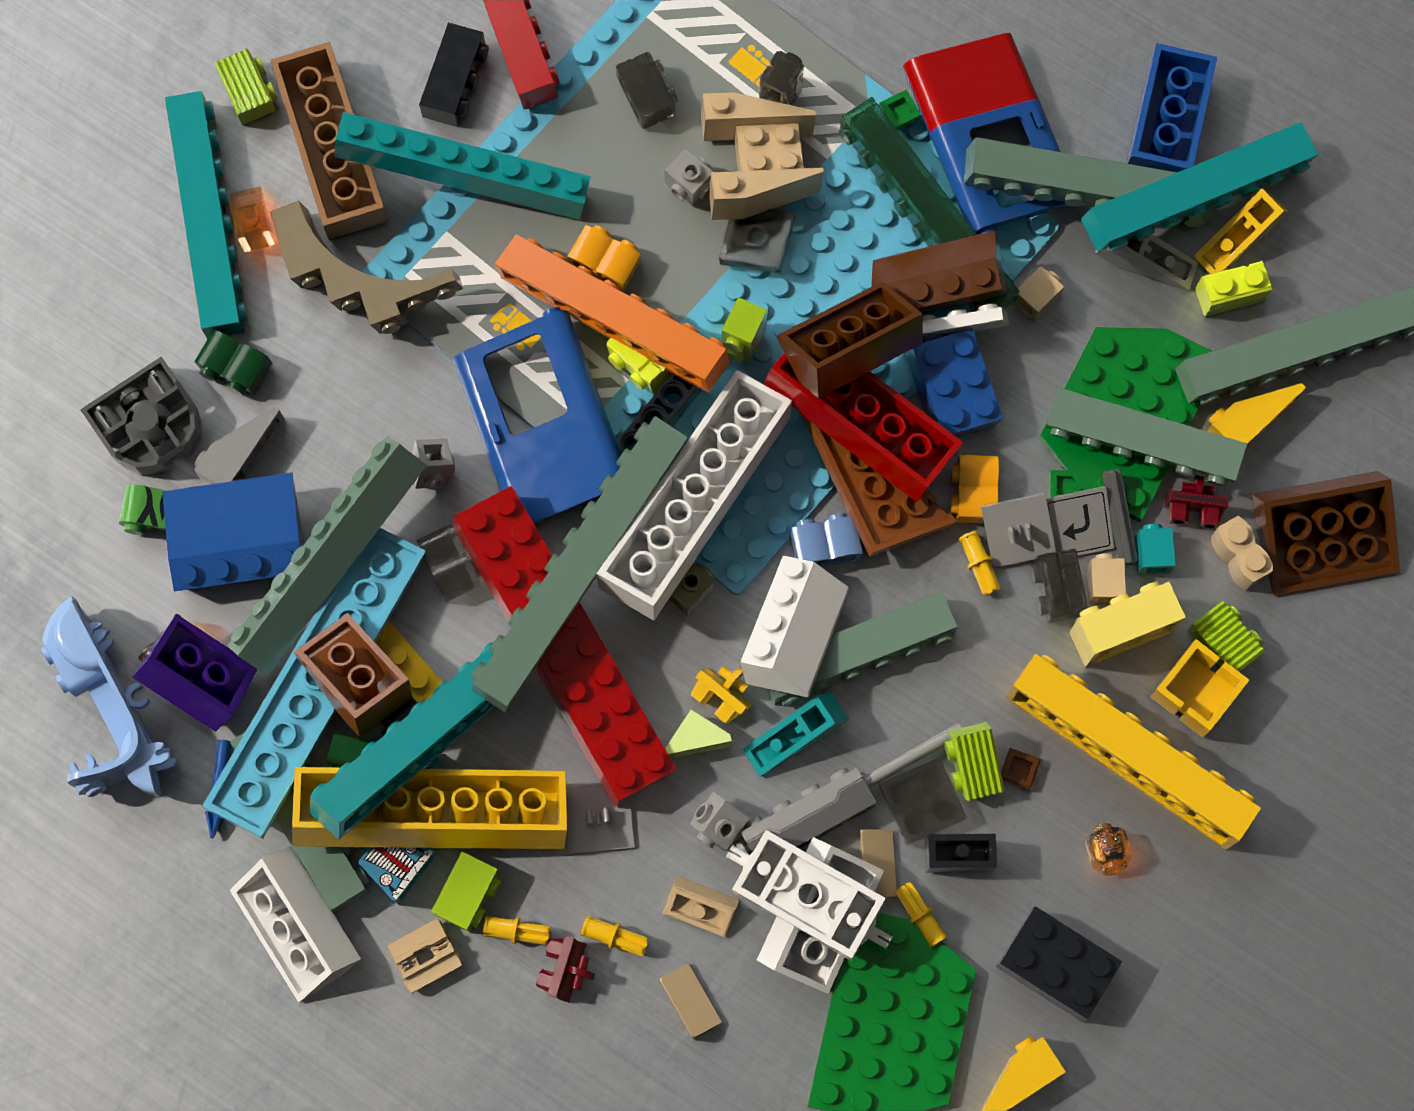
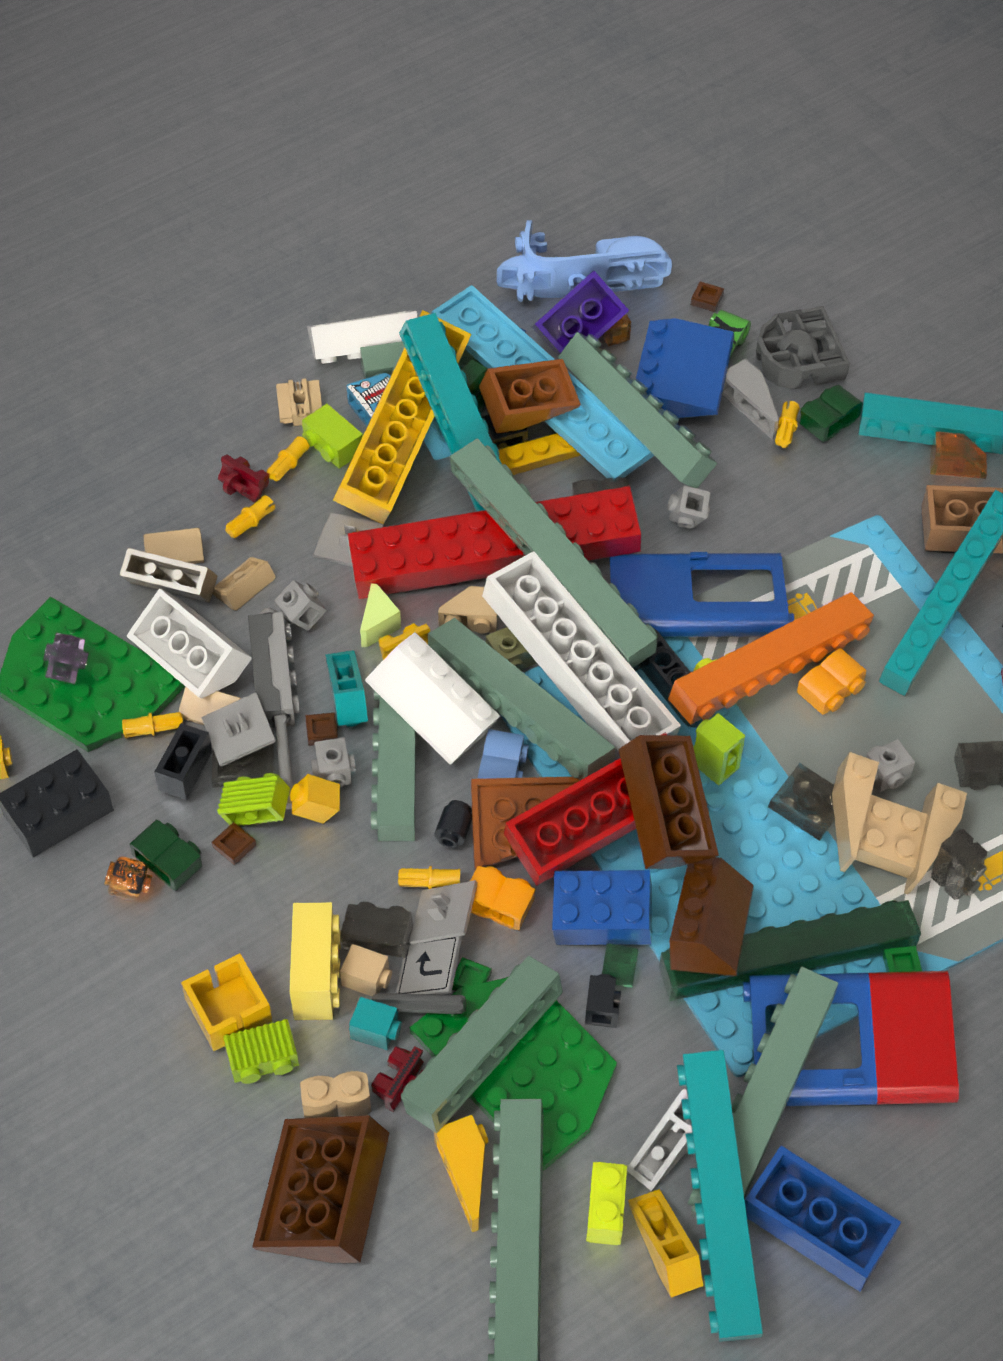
camera: 110 degrees right, 20 degrees down
dark tan arch [270,200,464,334] -> none
white brick [726,830,893,961] -> none
white plate [923,304,1009,341] -> none
yellow brick [1006,653,1261,850] -> none
tan brick [1011,266,1064,323] -> none
none -> clear purple brick [43,632,89,684]
none -> dark tan brick [119,548,218,603]
none -> dark green brick [129,819,202,891]
none -> light grey piece [201,692,276,767]
none -> yellow brick [290,774,340,824]
none -> reddish brown tile [305,712,338,746]
none -> light grey brick [311,737,356,787]
none -> sand green brick [428,618,615,780]
none -> black brick [434,800,472,848]
none -> tan slope [438,586,498,633]
none -> black brick [585,974,621,1028]
none -> clear green slope [602,944,639,988]
none -> reddish brown tile [690,281,724,312]
none -> yellow axle [775,401,800,448]

